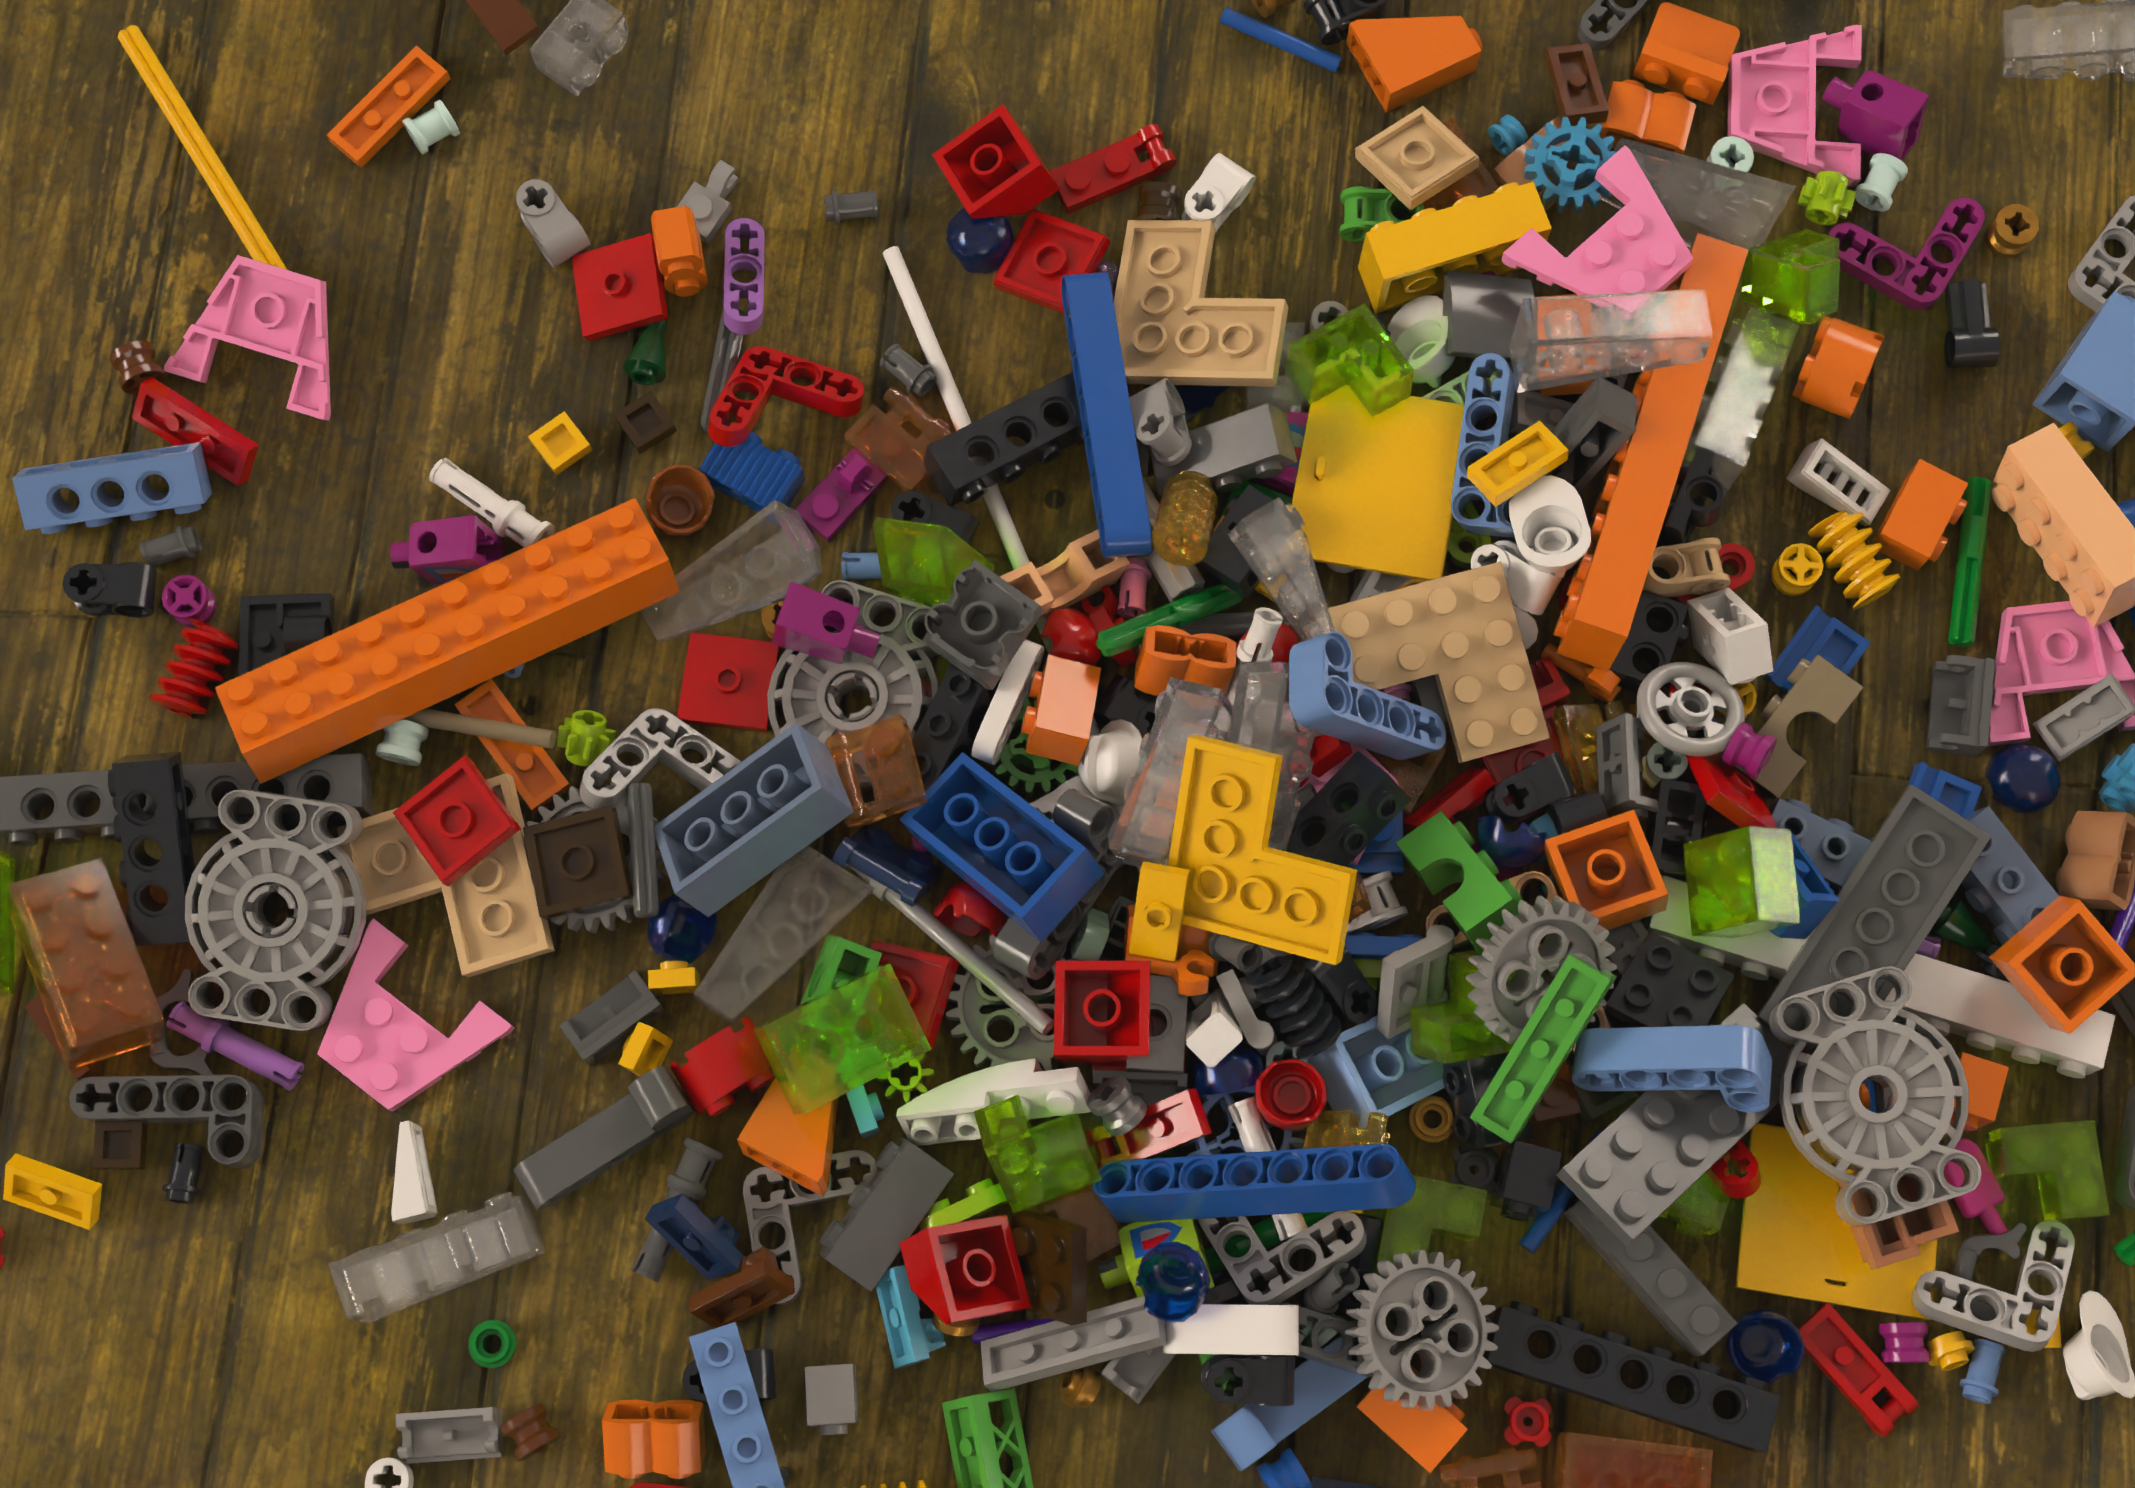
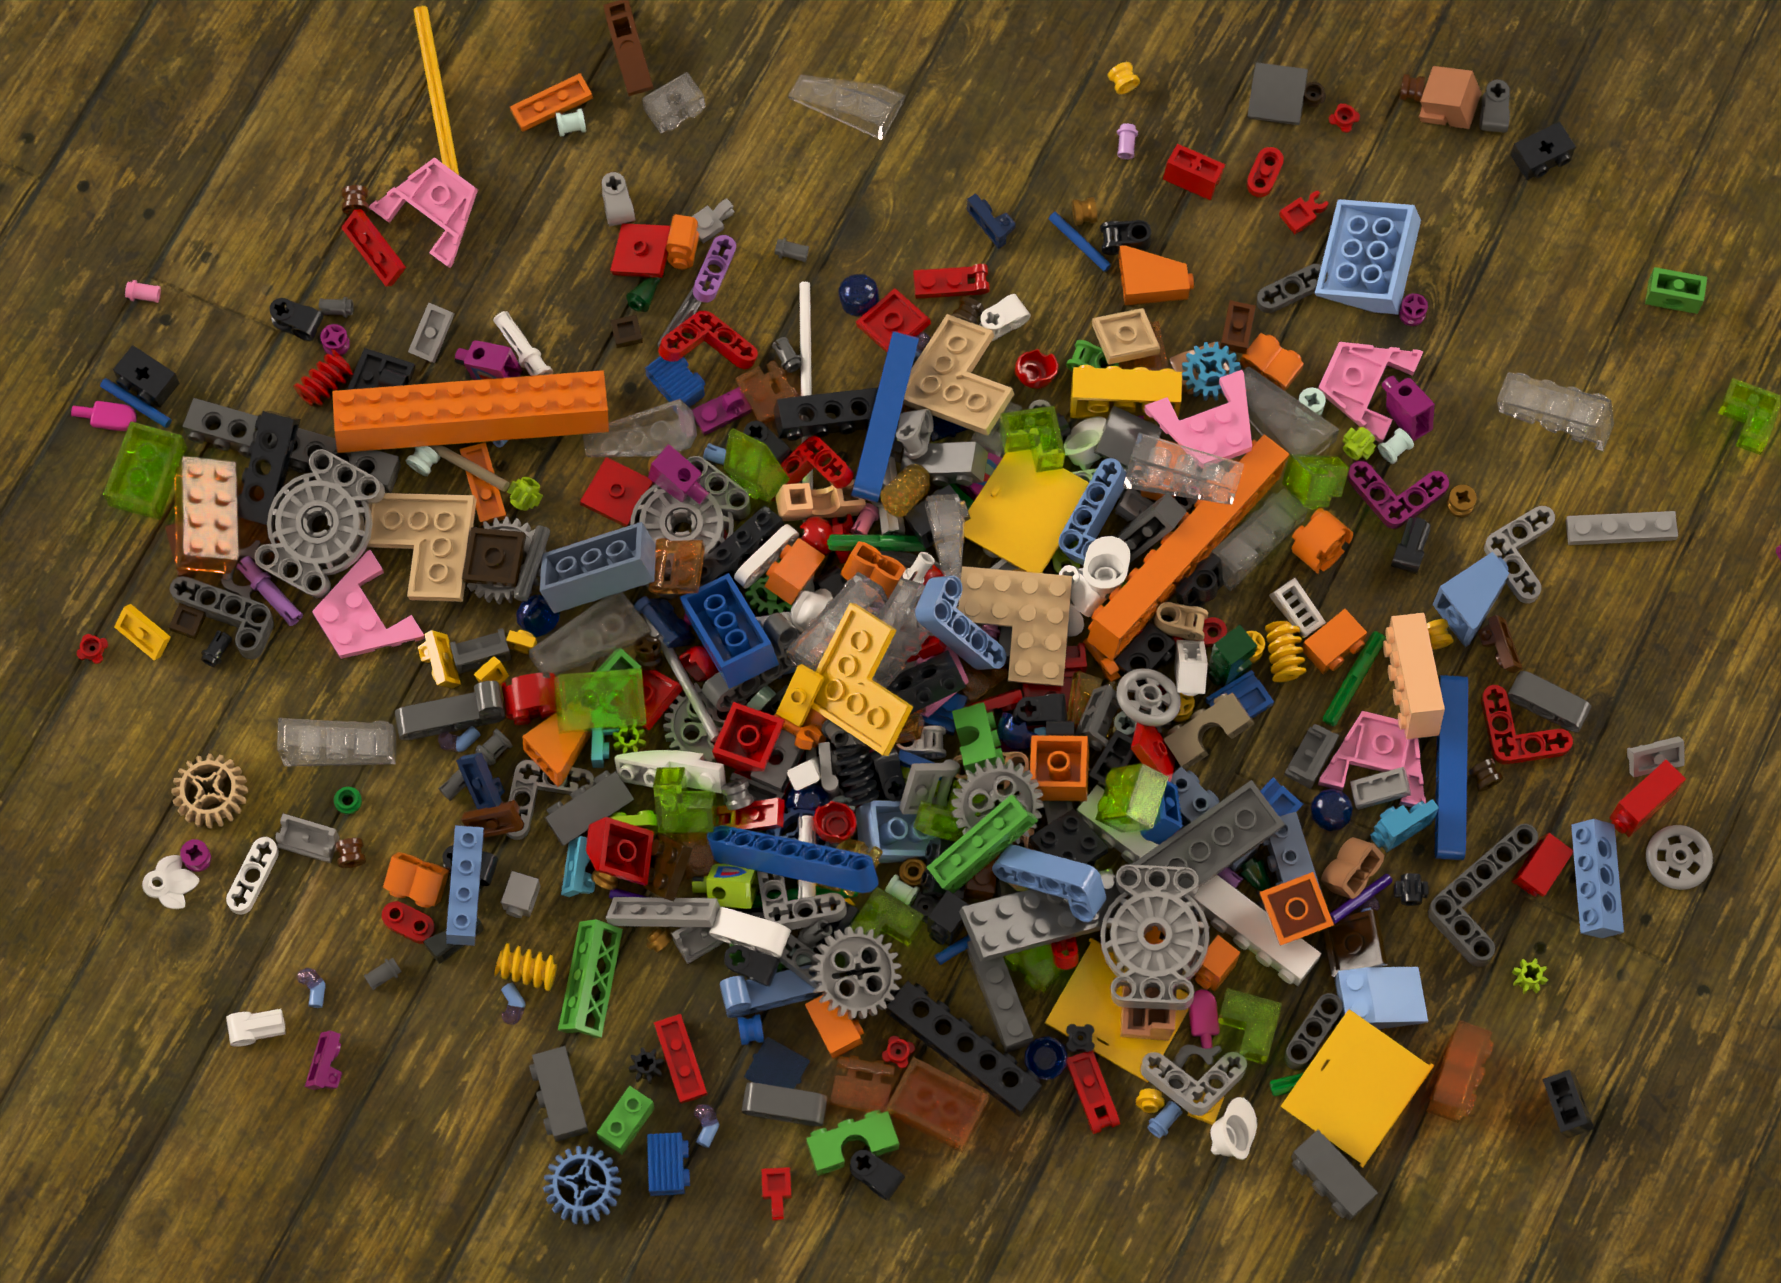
camera: 20 degrees right, 5 degrees down
medium blue brick [12,442,213,534] -> none
white slope [391,1120,438,1225] -> none
red plate [393,755,521,886] -> none
yellow plate [528,411,592,476] -> none
light grey beam [579,708,741,809] -> none
dark orange hair [645,464,715,536] -> none
dark grey slope [922,560,1044,690] -> none
red slope [932,104,1060,219] -> none
clear blue hair [1135,1242,1210,1323] -> none
yellow plate [1467,420,1569,507] -> none
dark azure bush [1487,114,1529,158] -> none
orange bracket [1632,2,1740,106] -> none
magenta wheel [1722,722,1777,779] -> none
magenta wheel [1879,1322,1930,1363] -> none
none -> tan gear [171,753,248,829]
none -> light grey hinge [408,303,455,363]
none -> yellow hinge [418,630,461,689]
none -> arm [438,726,481,752]
none -> dark brown wheel [634,636,663,670]
none -> red beam [761,436,854,501]
none -> light aqua bush [883,874,920,910]
none -> dark blue hinge [967,193,1015,249]
none -> red hair [1015,349,1059,389]
none -> black plate [1066,1024,1095,1052]
none -> dark green arch [1207,625,1257,688]

